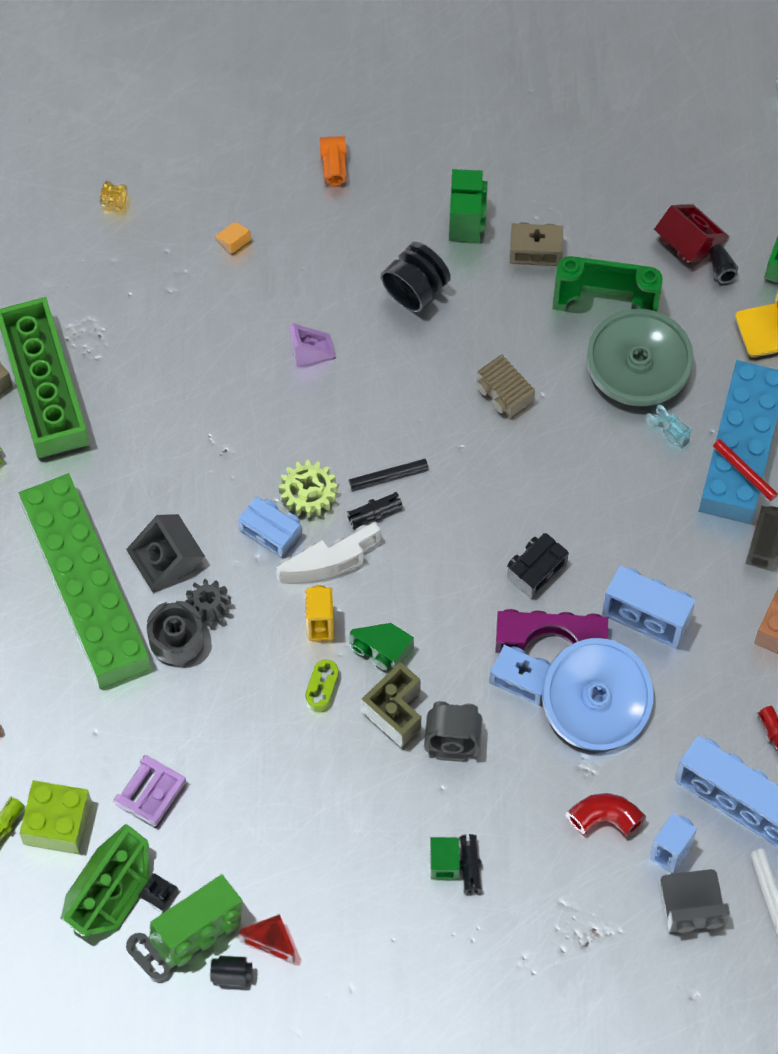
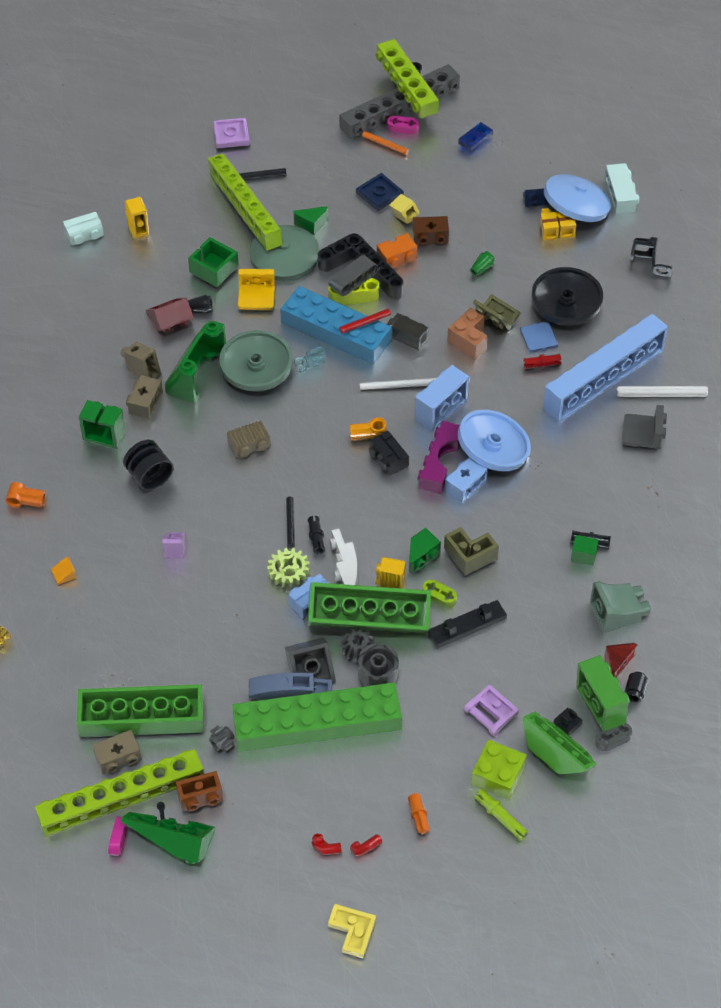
camera: 75 degrees left, 10 degrees down
dark grey brick [424,701,483,761] -> none
red cylinder [566,793,646,836] -> none
light blue brick [649,813,697,874] -> none
none -> dark tan torso [121,342,162,379]
none -> dark grey gear [209,725,235,751]
none -> sand blue slope [249,673,332,700]
none -> bright green brick [307,582,431,634]
none -> light orange piece [350,417,387,441]
none -> white bar [359,378,470,390]
none -> black hinge [427,600,507,649]
none -> sand green hips [590,581,651,633]

